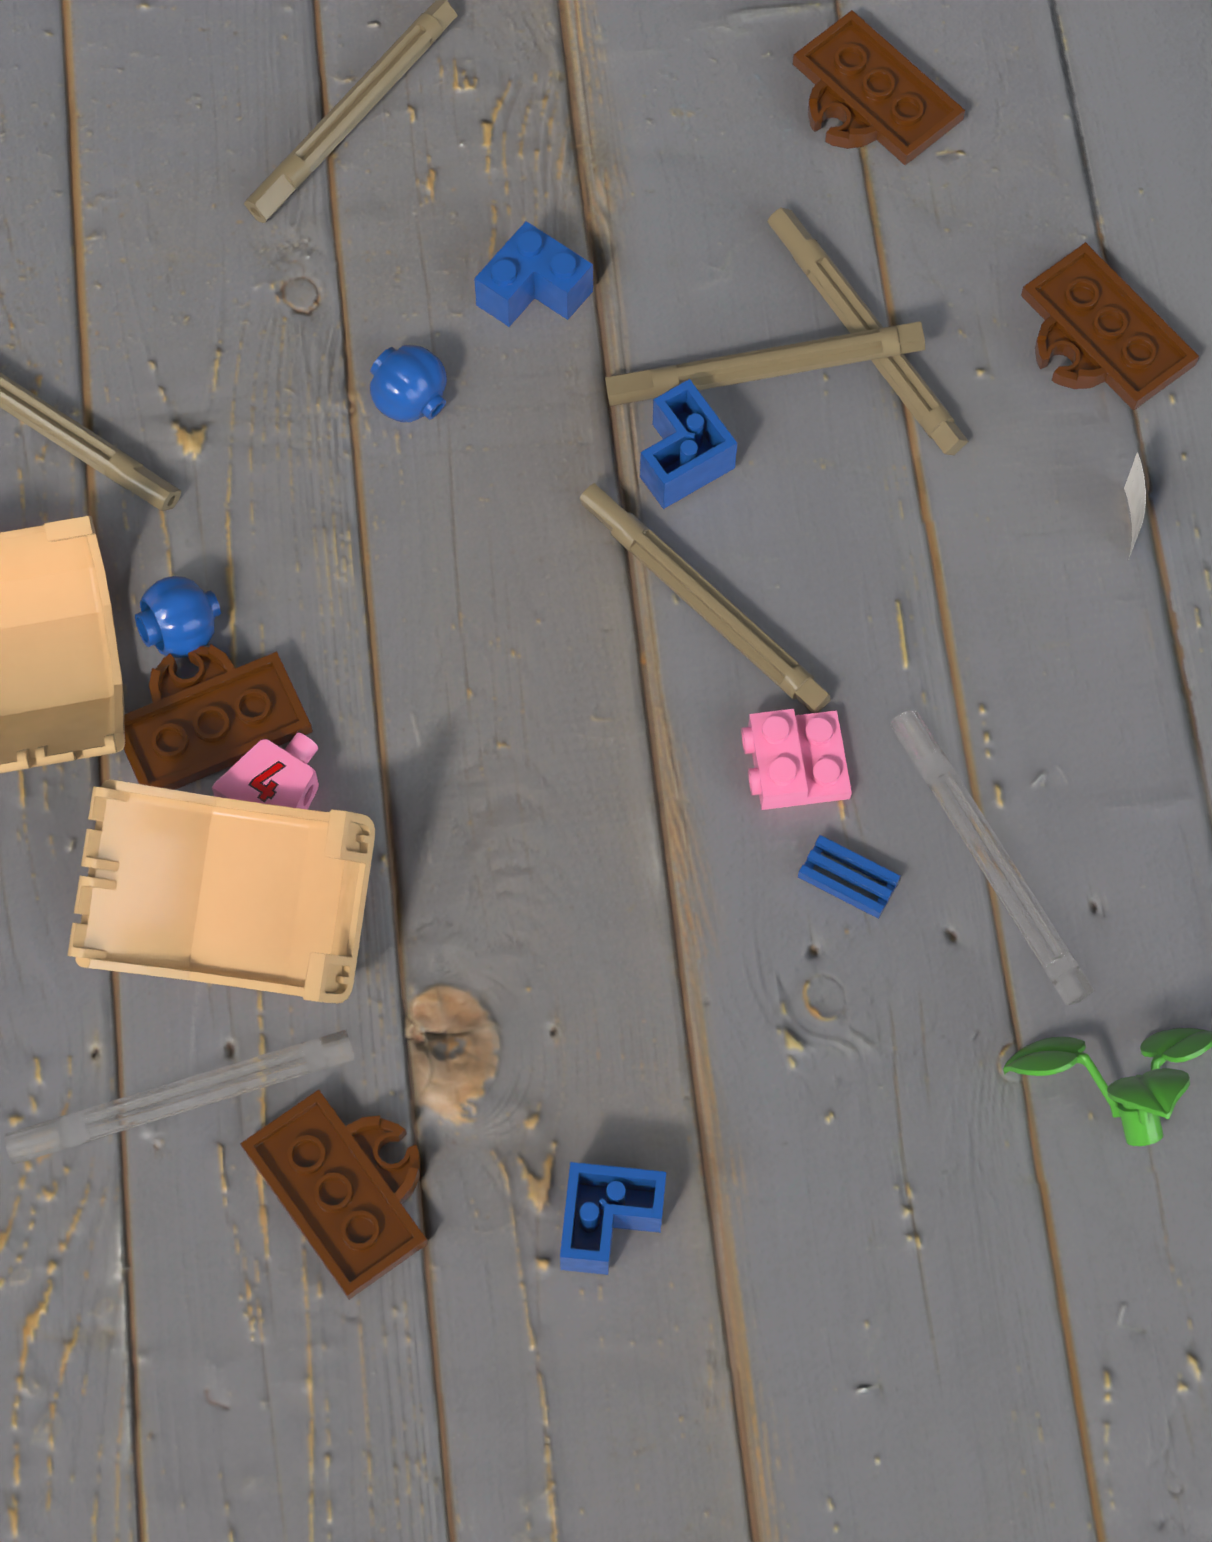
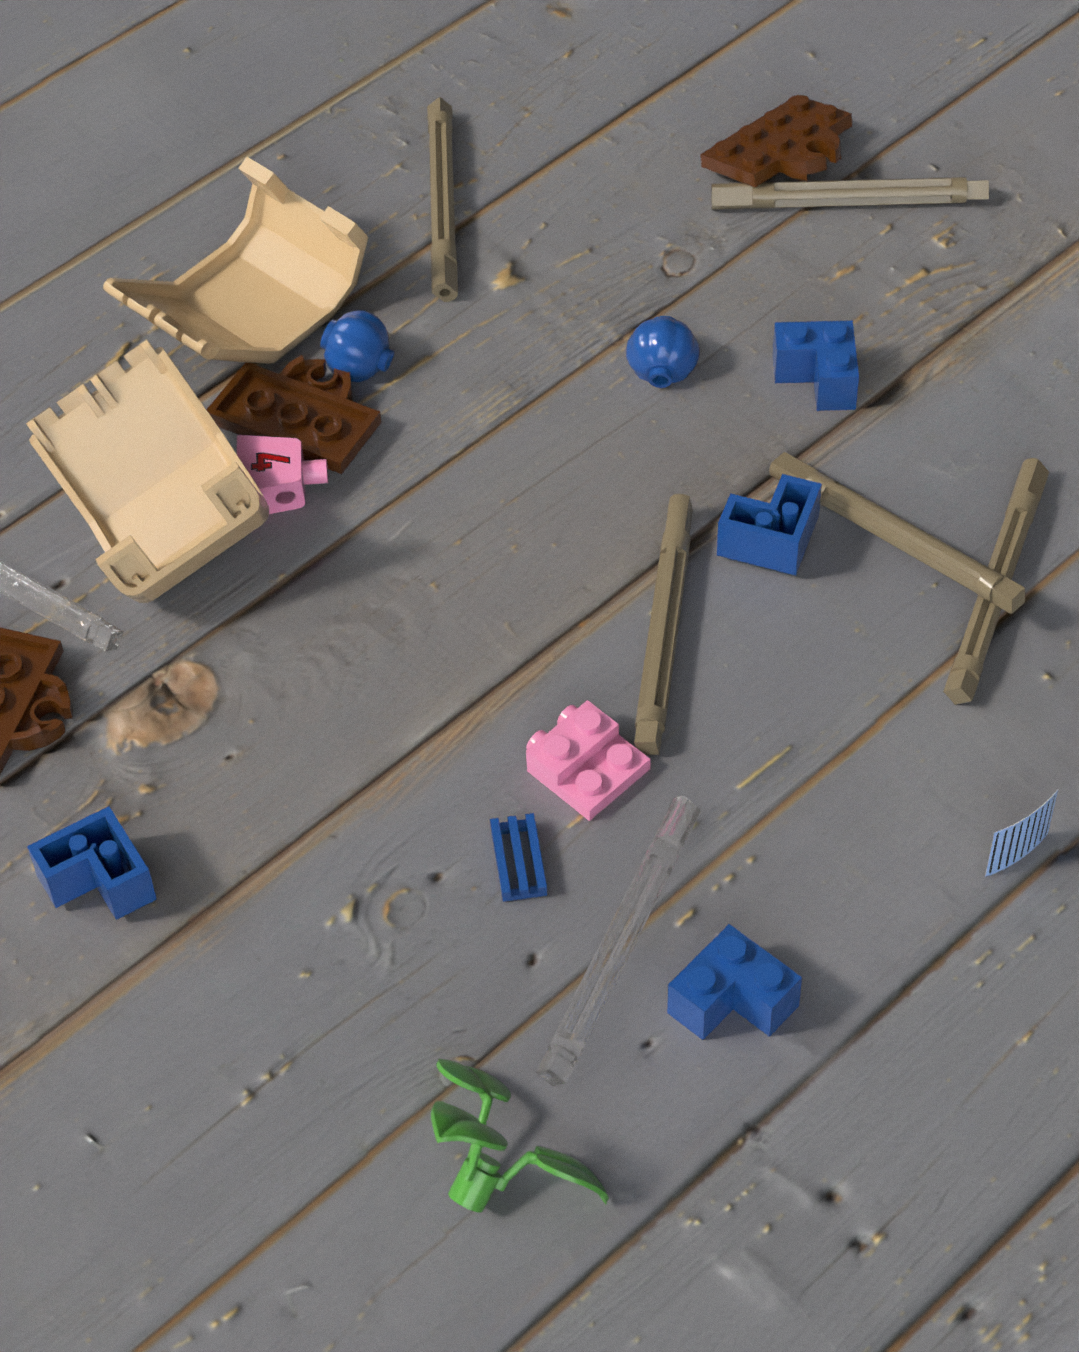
camera: 55 degrees right, 15 degrees down
none -> blue brick [667,924,802,1040]
none -> reddish brown plate [700,95,852,187]

